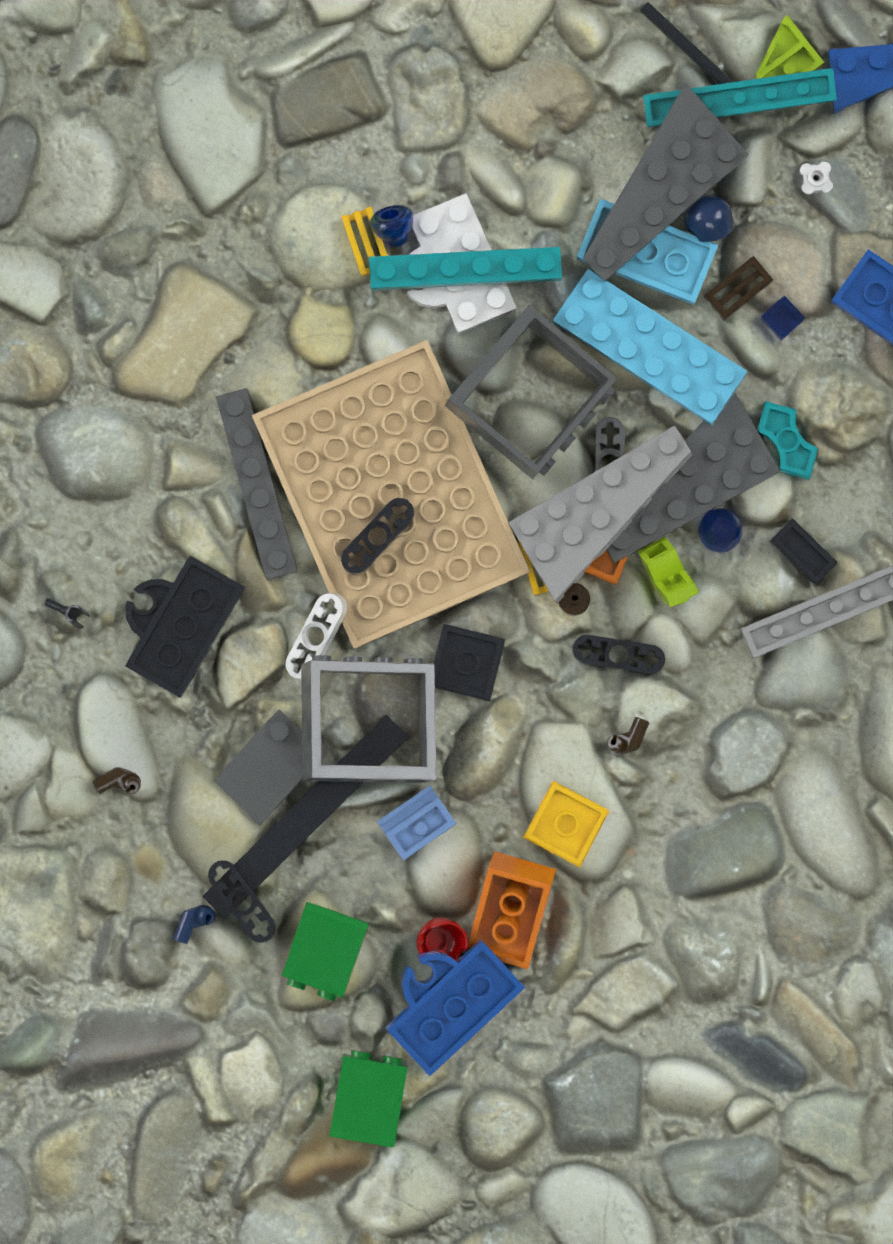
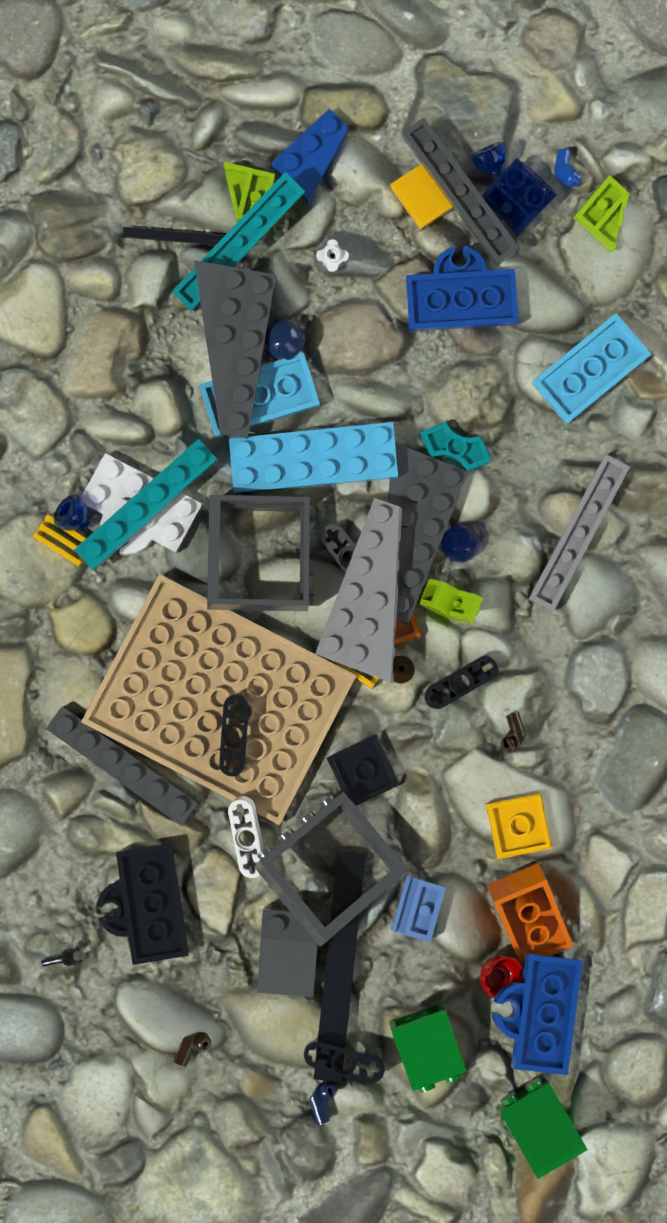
camera: 40 degrees left, 0 degrees up
dark brown tile [704,256,773,321] -> none
clear blue tile [760,296,806,341] -> none
black tile [769,518,838,586] -> none

